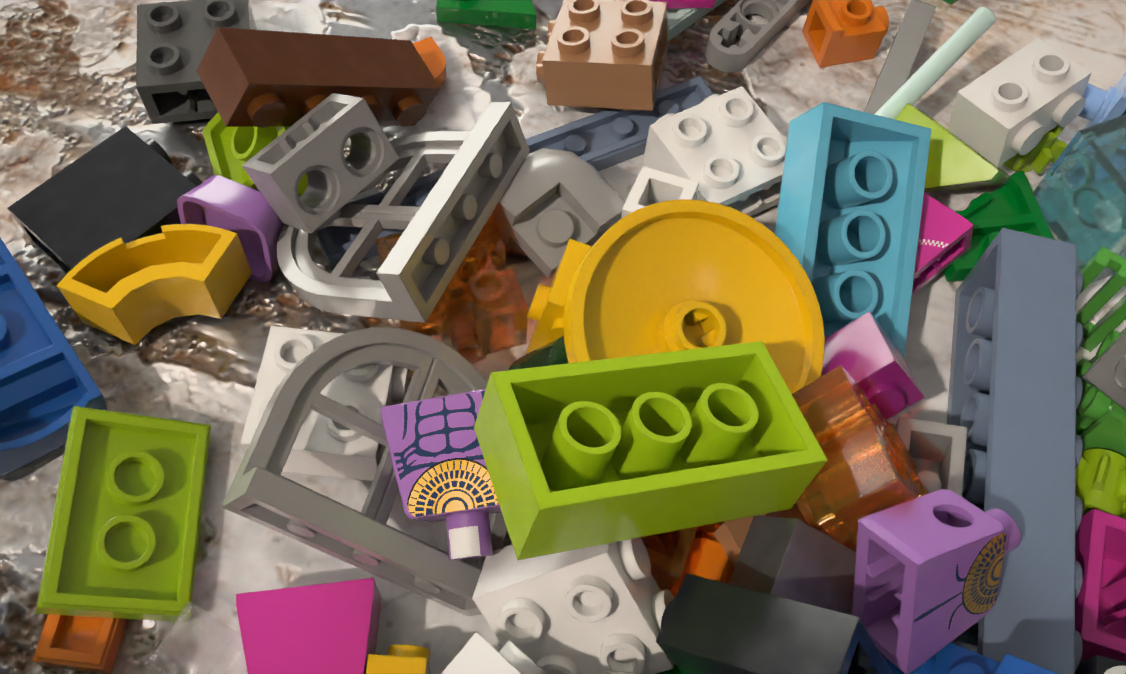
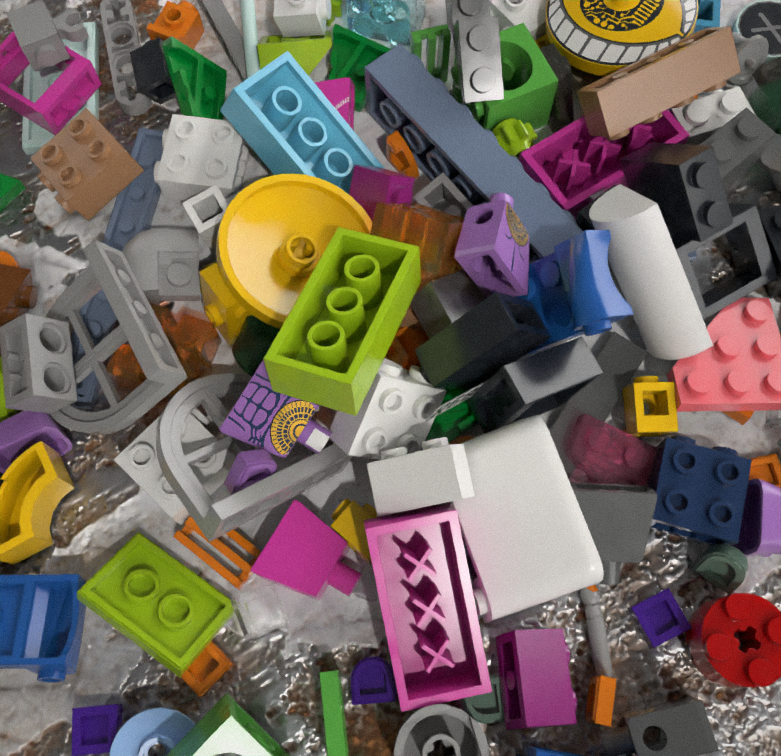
camera: 45 degrees left, 10 degrees up
none -> black brick [130,37,177,104]
none -> green wing [162,36,227,120]
none -> orange tile [173,516,261,590]
none -> medium lavender tile [224,449,277,495]
none -> orange tile [386,131,419,179]

